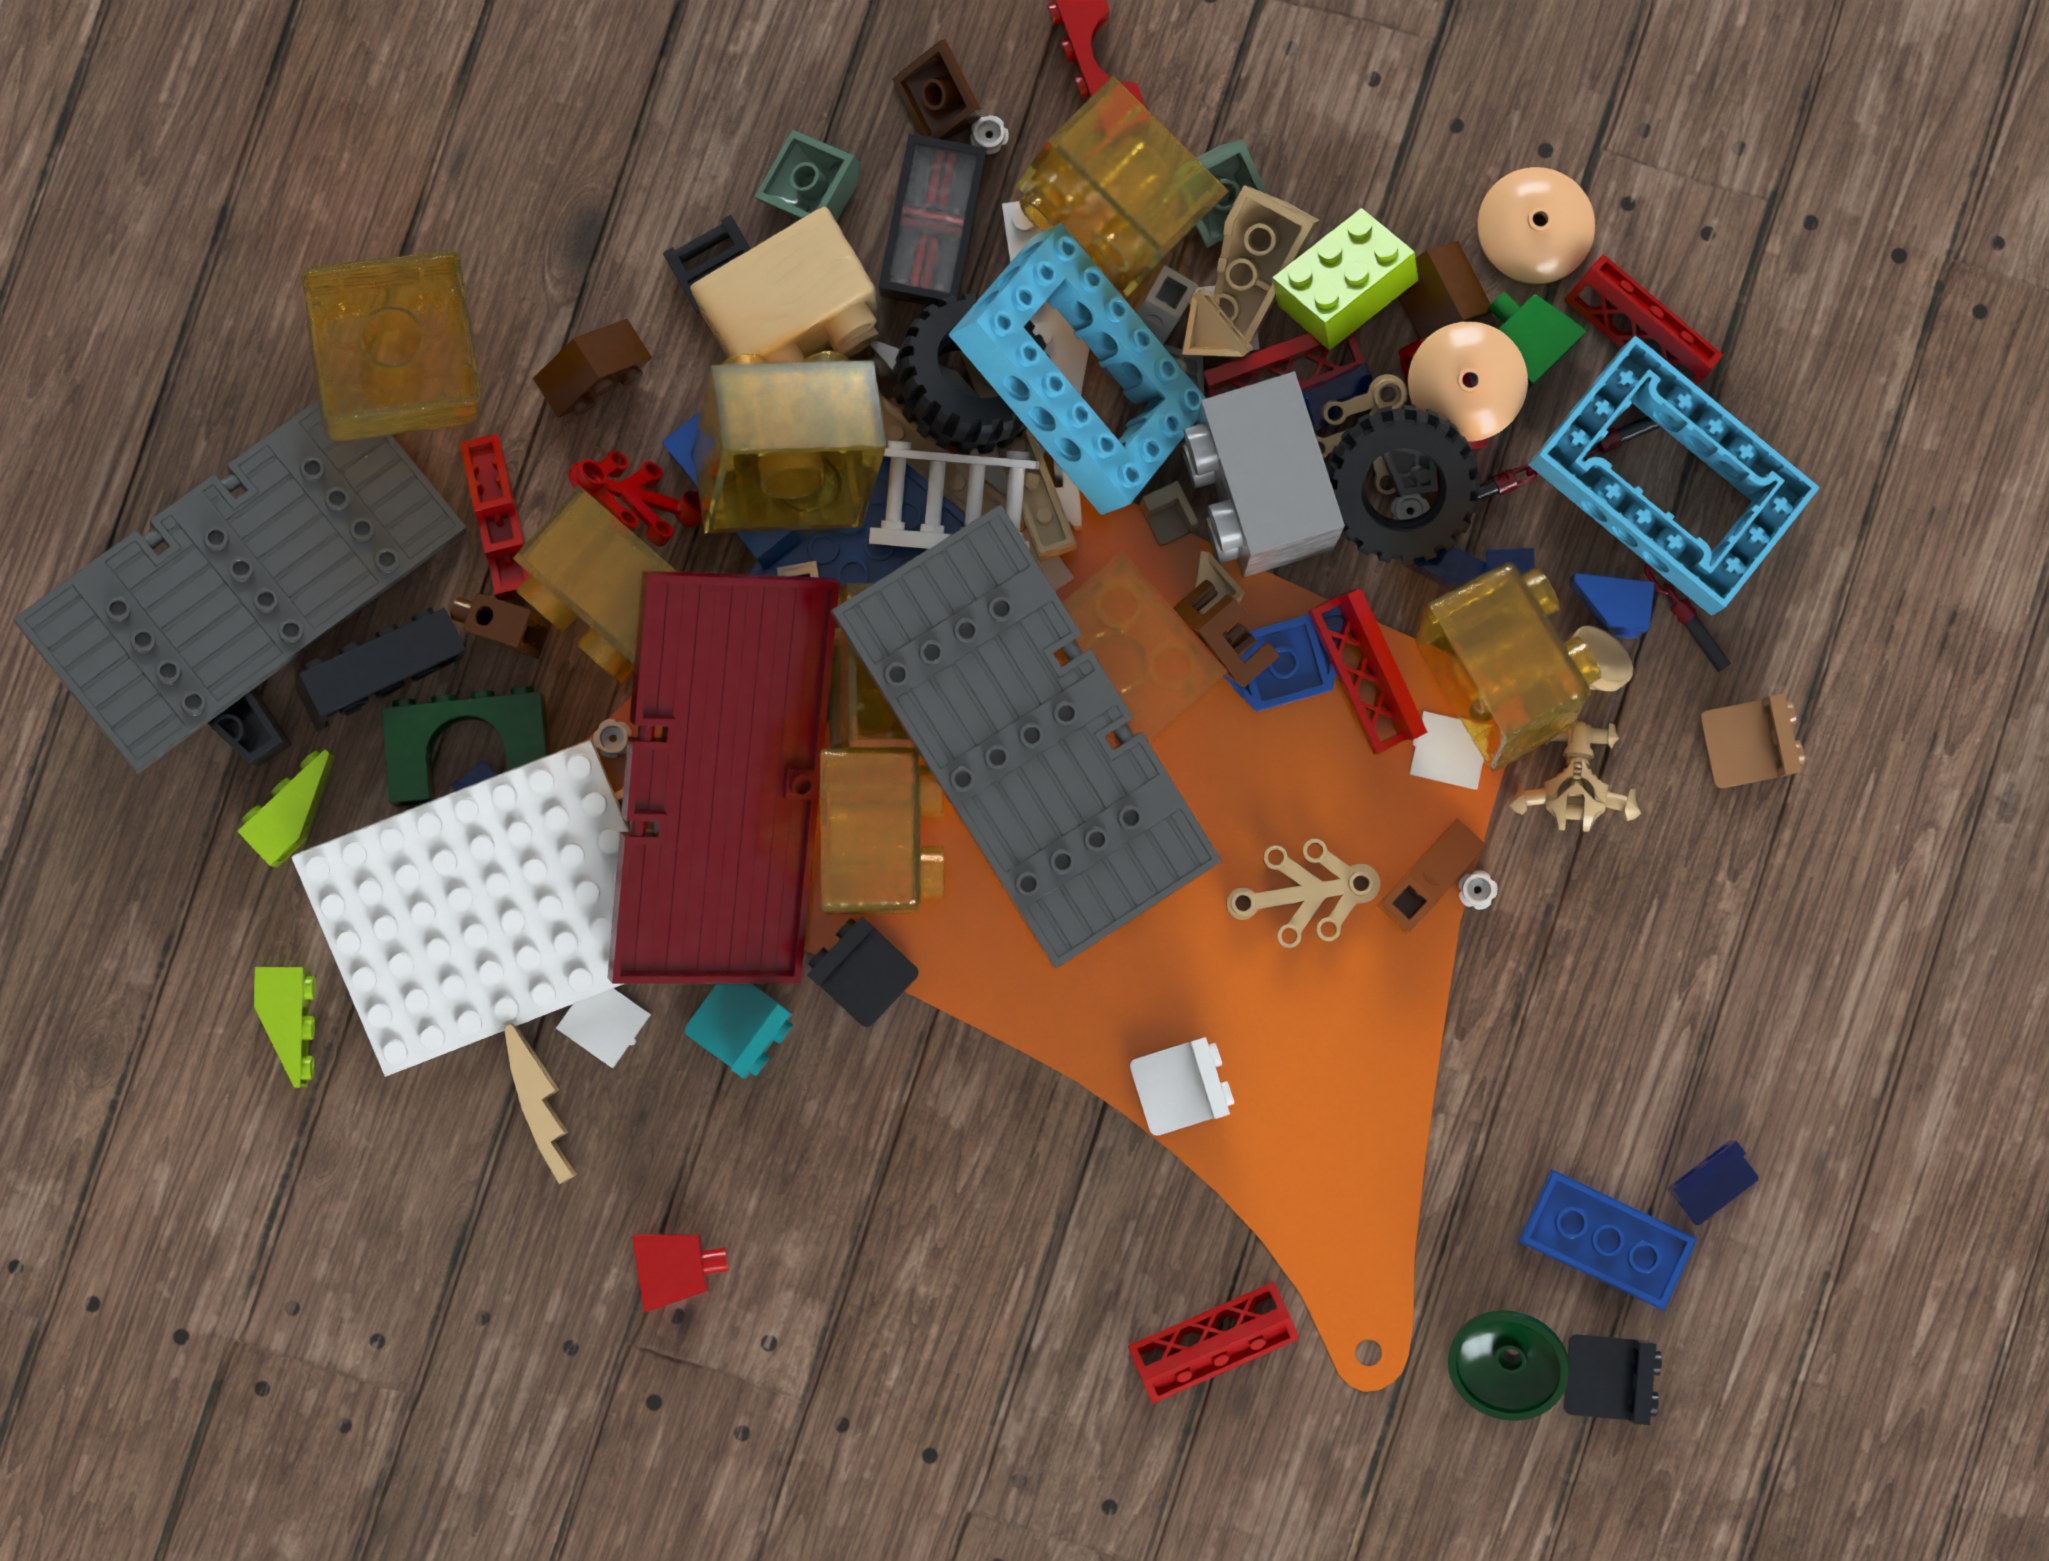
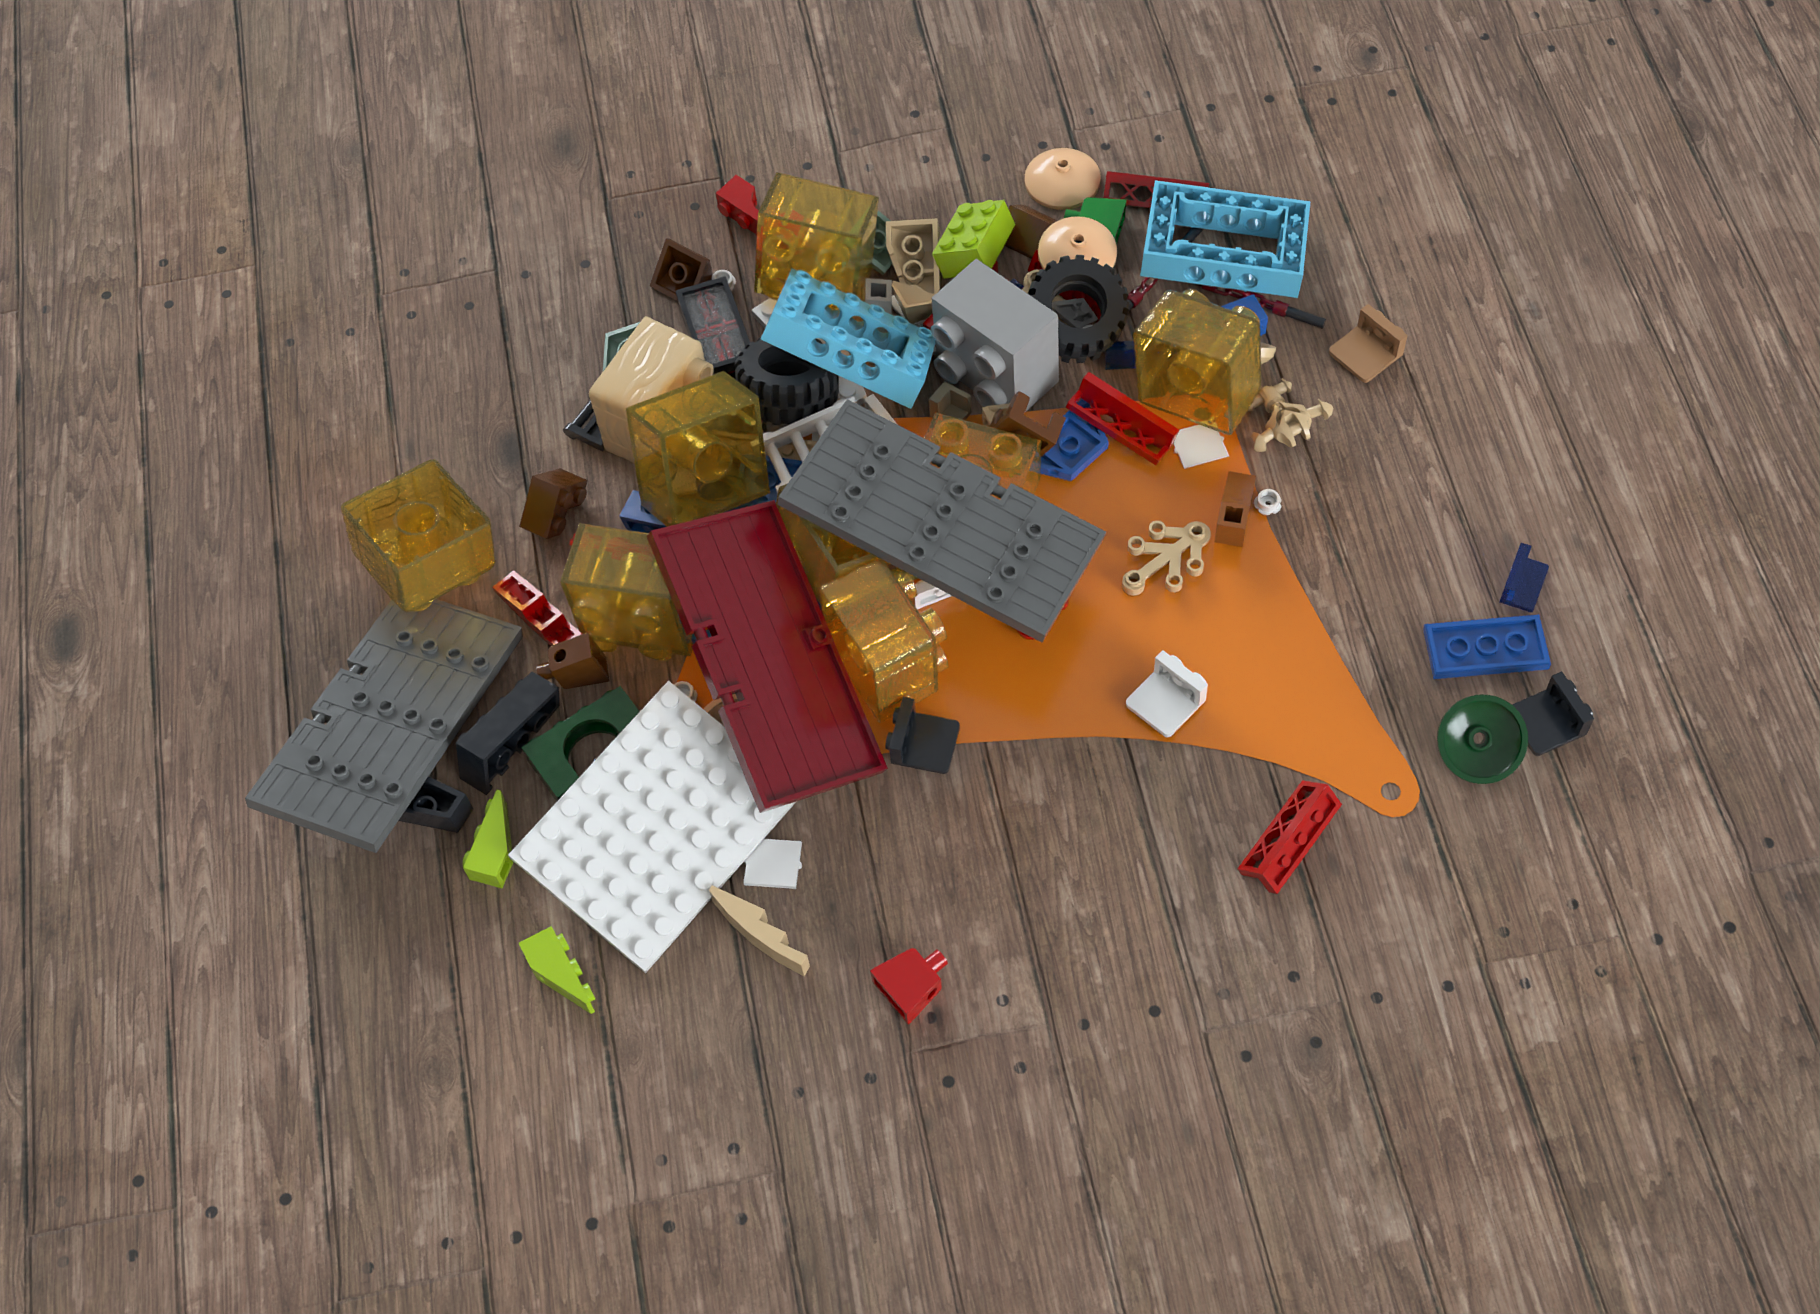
camera: 25 degrees left, 25 degrees down
teal bracket [685,984,793,1079] -> none

